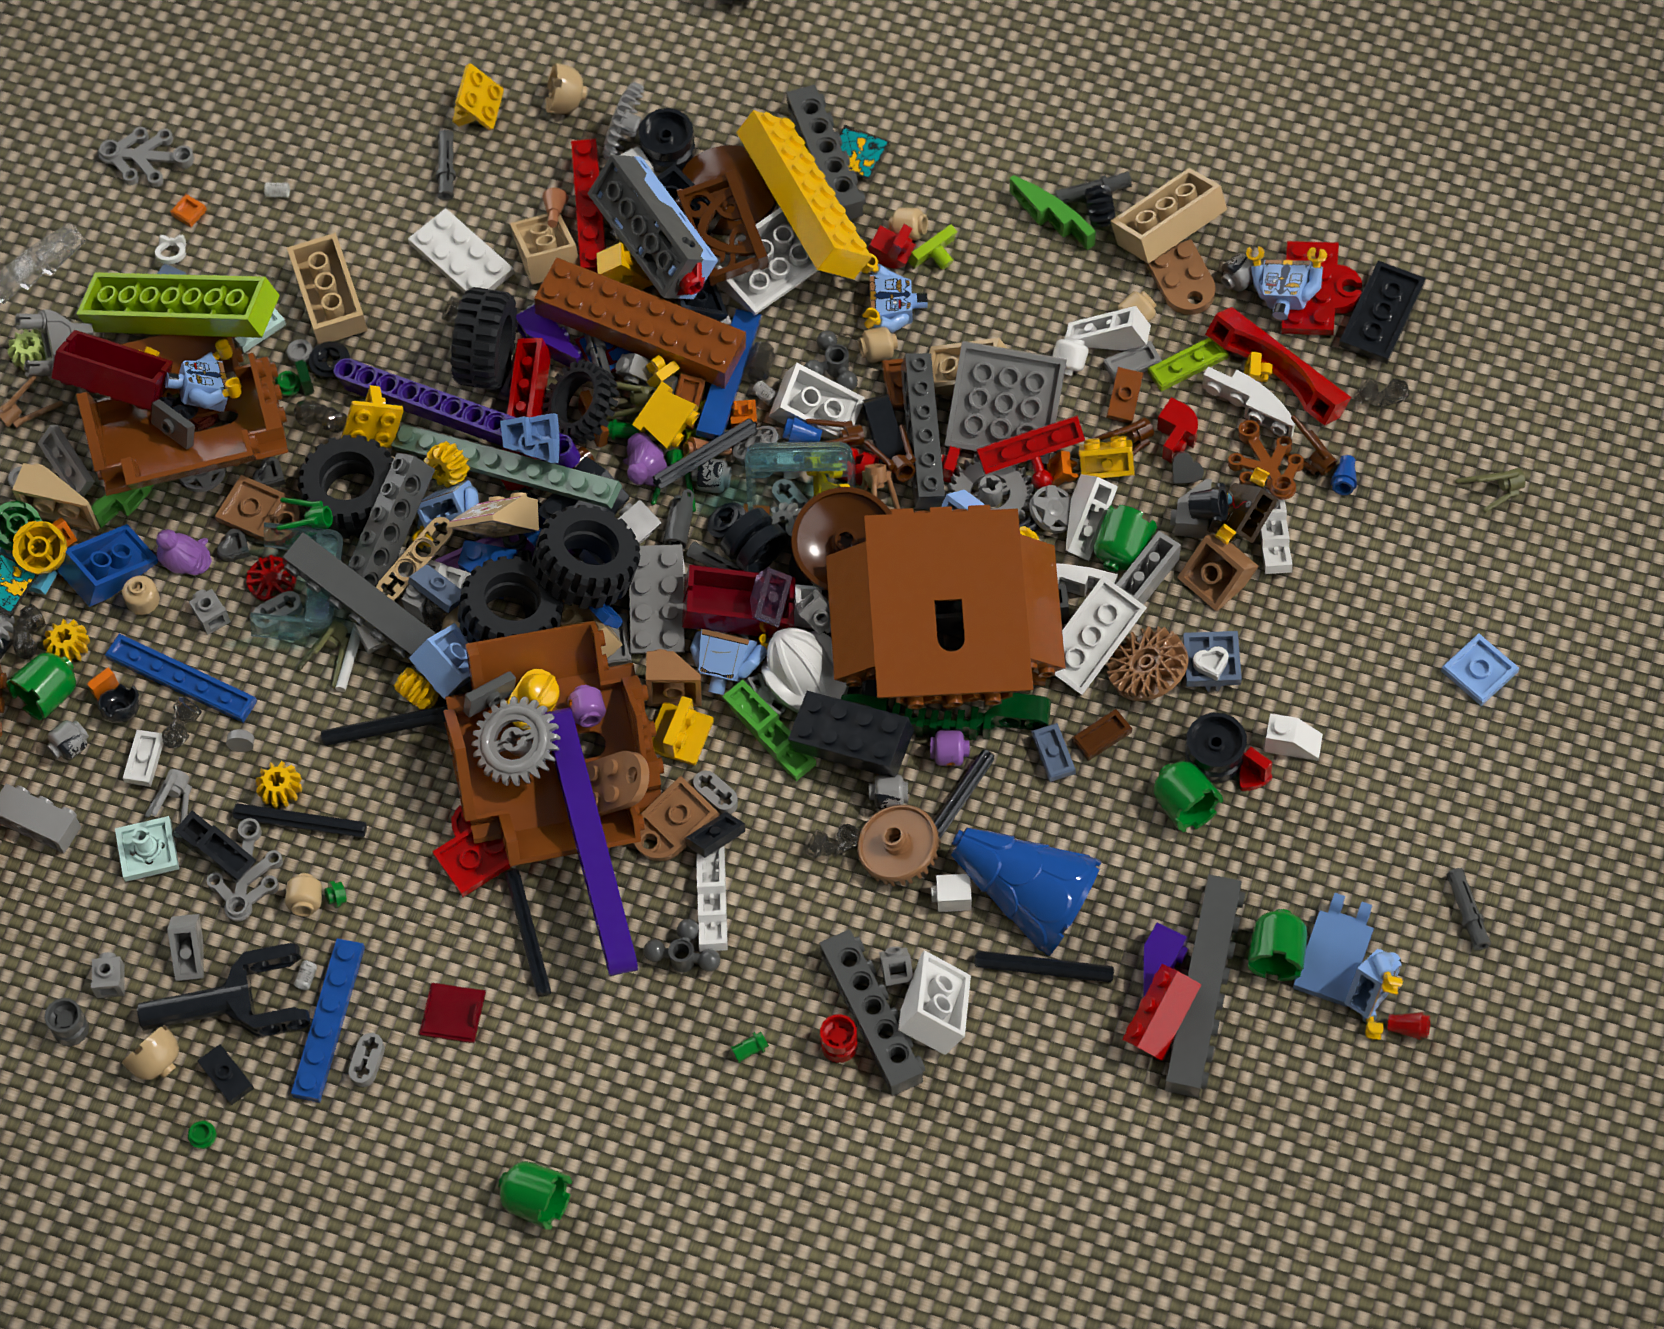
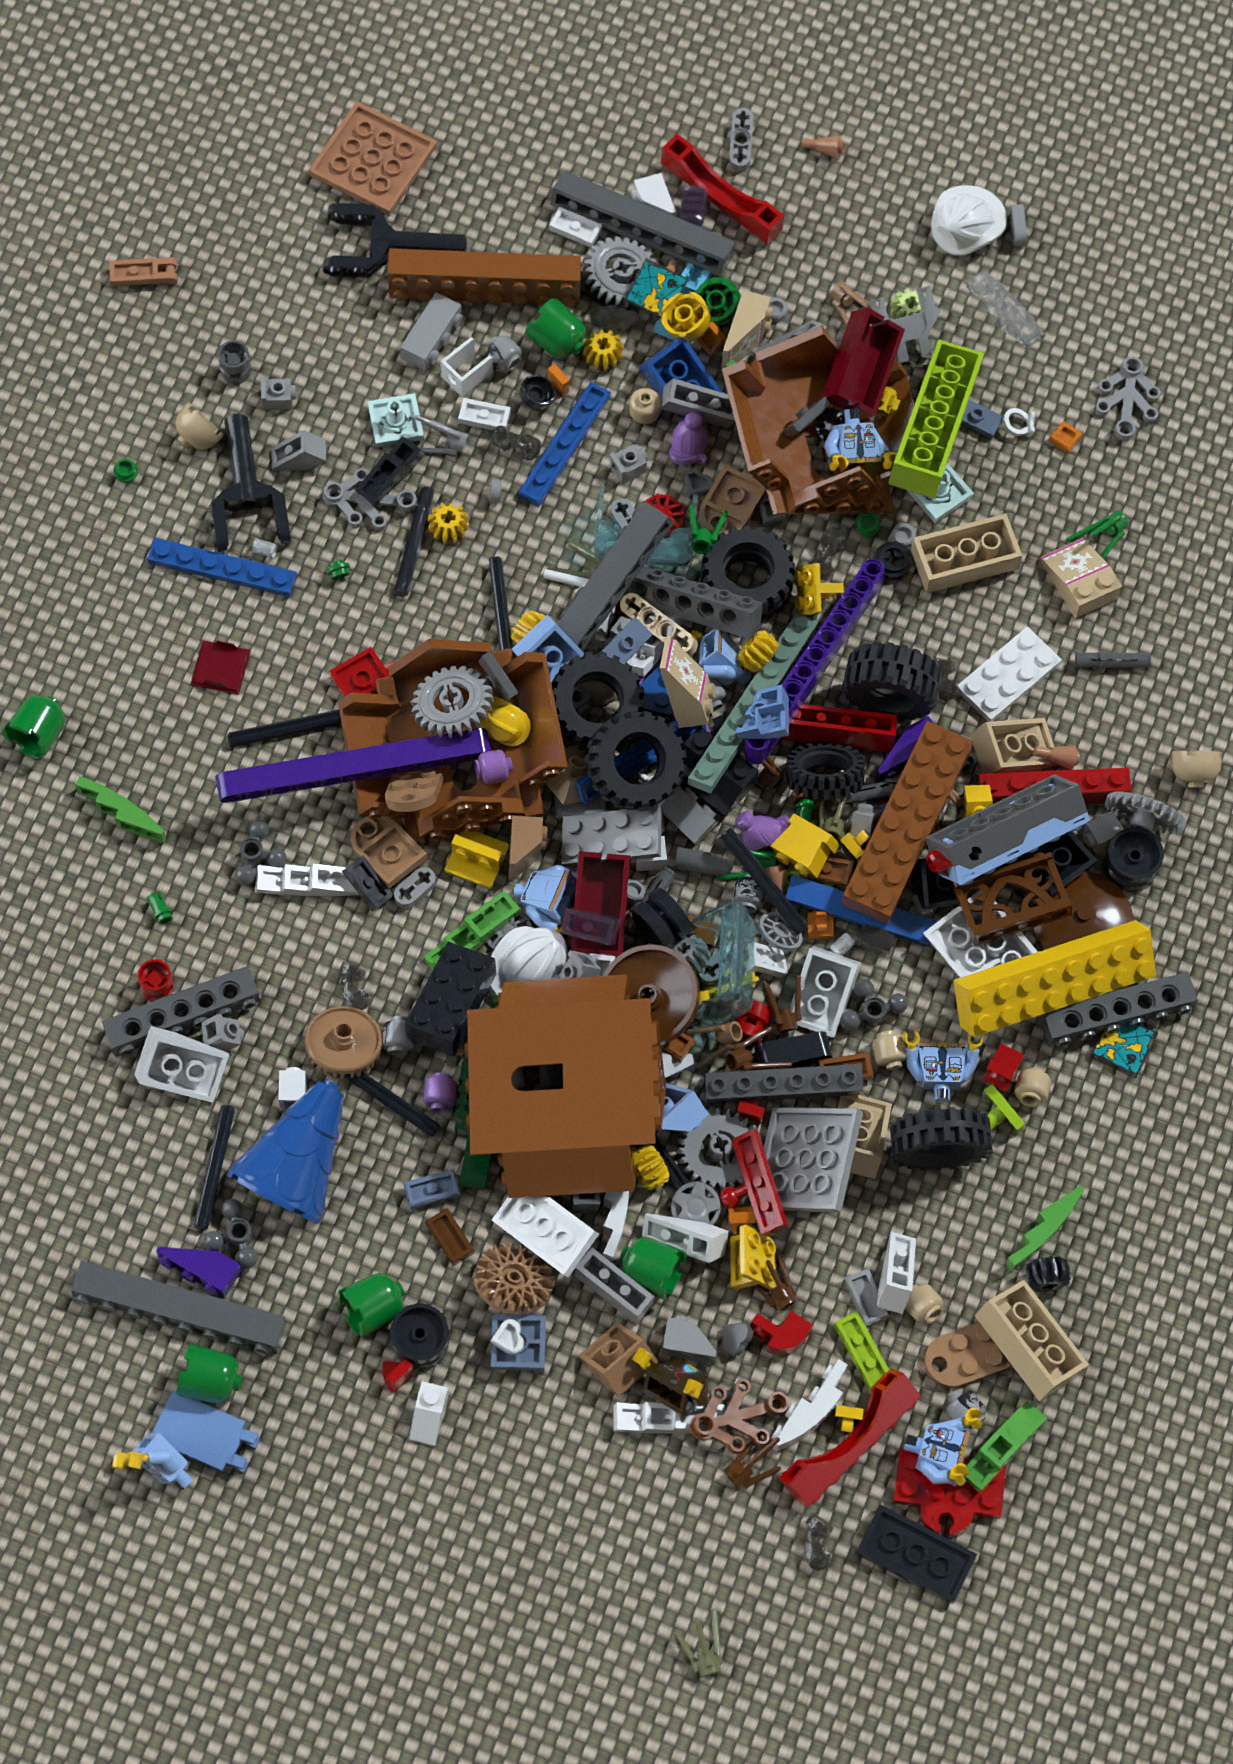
camera: 85 degrees right, 5 degrees up
black plate [197,1044,254,1106] -> none
white piece [265,182,290,198] -> none
tan head [285,873,322,917] -> none
dark green tile [295,359,315,396] -> none
light grey beam [349,1033,385,1087] -> none
yellow bracket [452,63,504,130] -> none
black gear [707,502,747,540] -> none
blue cone [782,417,822,445] -> none
white head [1052,336,1089,376] -> none
dark grey pin [1054,171,1132,204] -> none
dark orange plate [1106,367,1143,424] -> none
brick [1122,964,1202,1060] -> none
black piece [1188,483,1229,533] -> none
blue cone [1331,455,1357,495] -> none
red cone [1388,1012,1430,1040] -> none
light blue tile [1441,634,1519,706] -> none
dark grey pin [1446,868,1491,951] -> none
none -> bright green slope [75,776,166,844]
none -> dark grey piece [204,1199,258,1269]
none -> white piece [440,337,493,397]
none -> light grey brick [660,379,735,428]
none -> black tyre [890,1107,993,1171]
none -> bright green slope [963,1401,1048,1493]
none -> tan slope [1040,538,1122,619]
none -> green plant [1066,511,1128,559]

